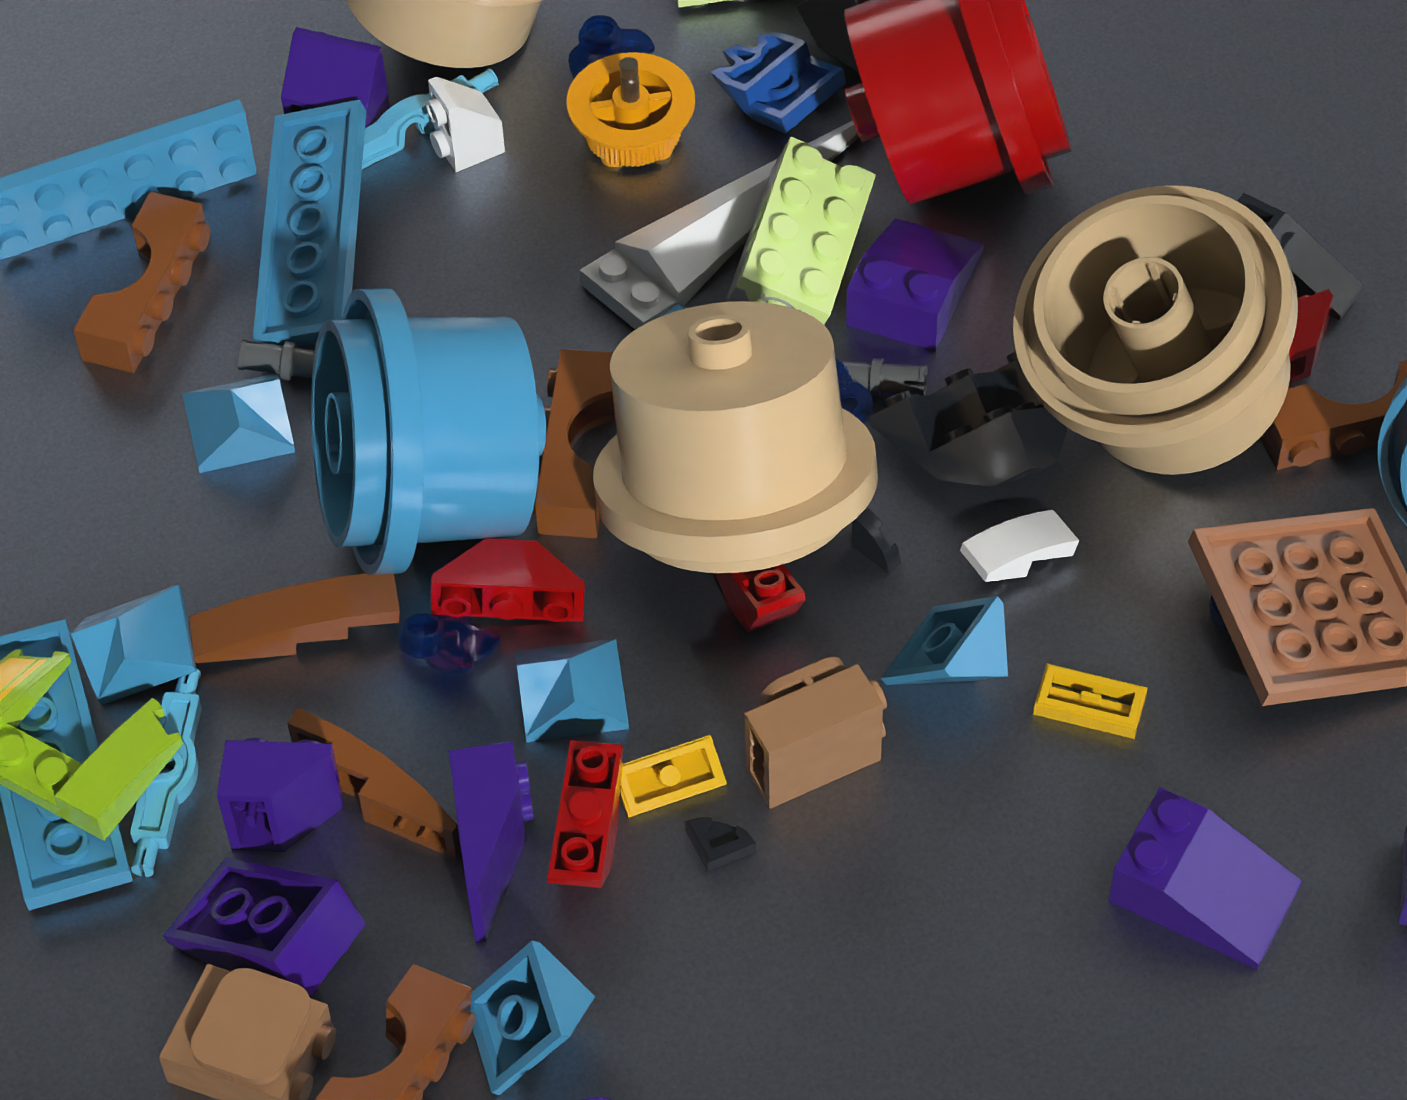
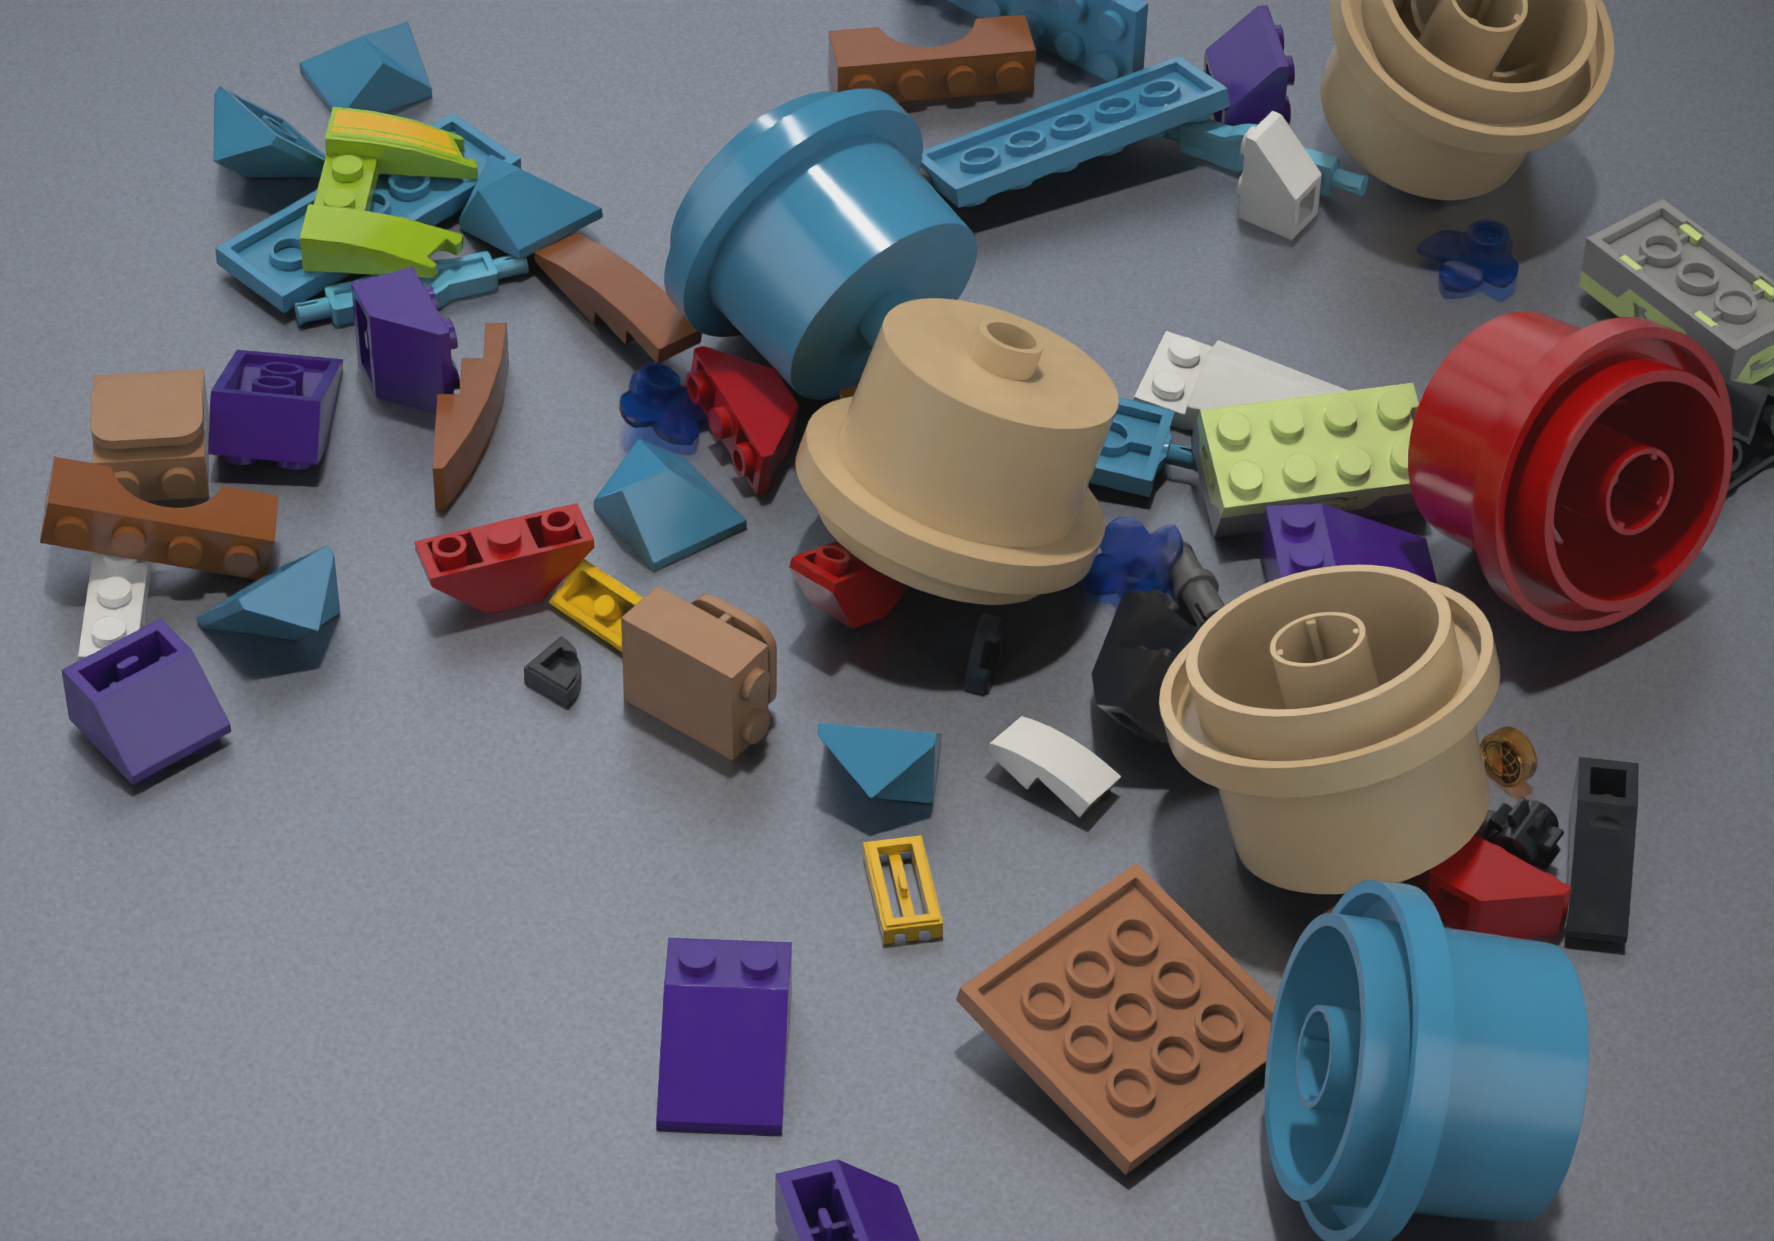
camera: 60 degrees right, 10 degrees down
dark purple slope [448,741,534,943] -> none
light orange piece [566,52,695,167] -> none

